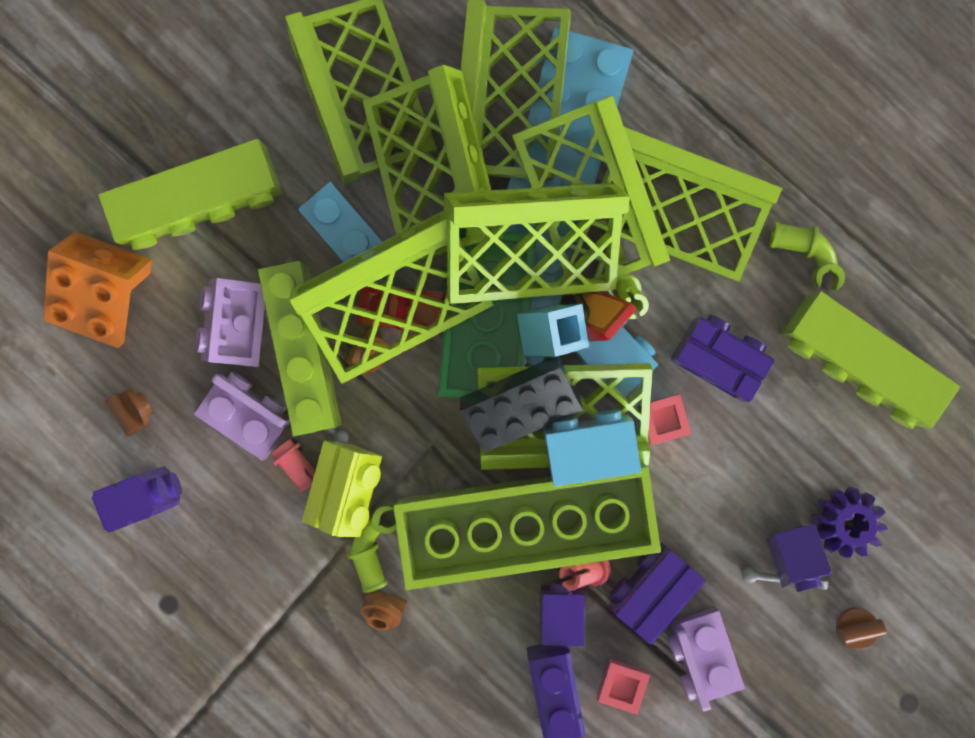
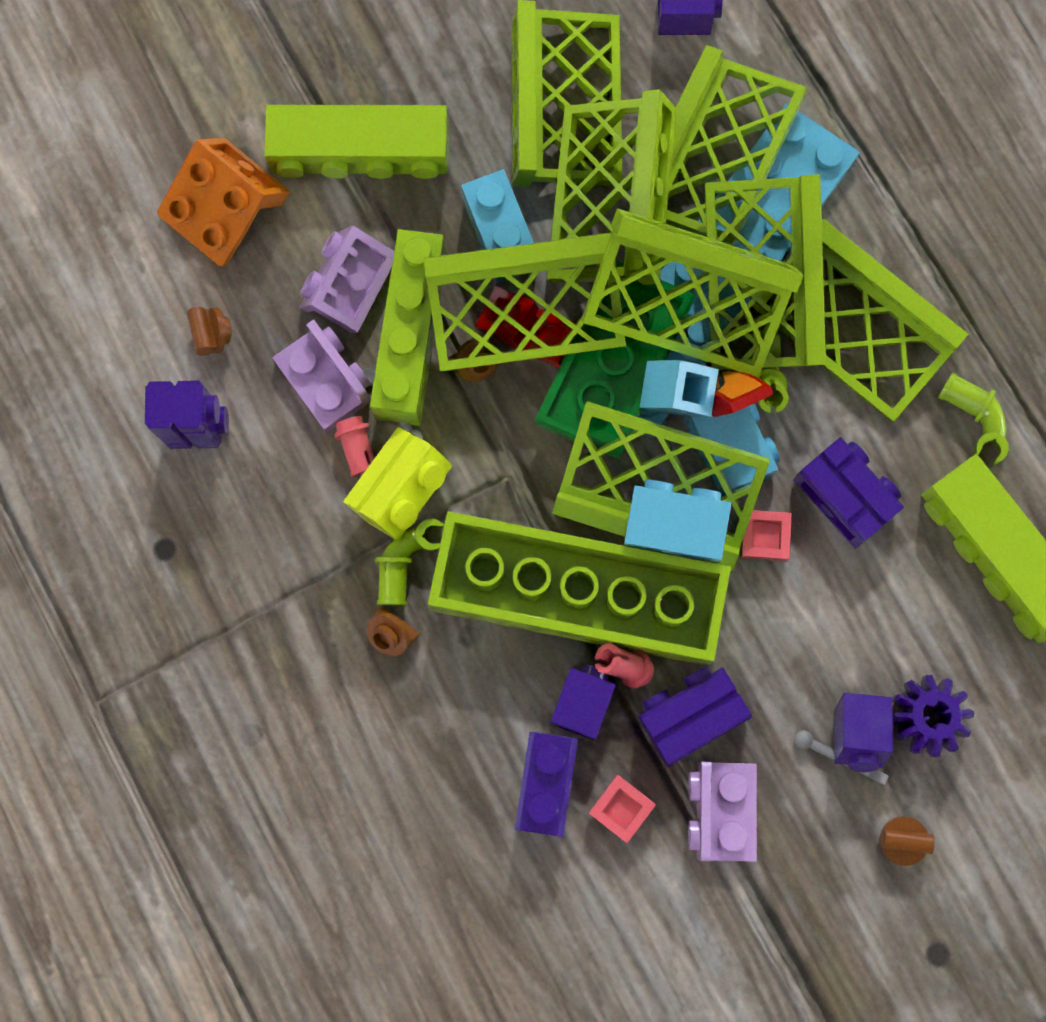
camera: 25 degrees right, 10 degrees down
black piece [460,356,583,453] -> none

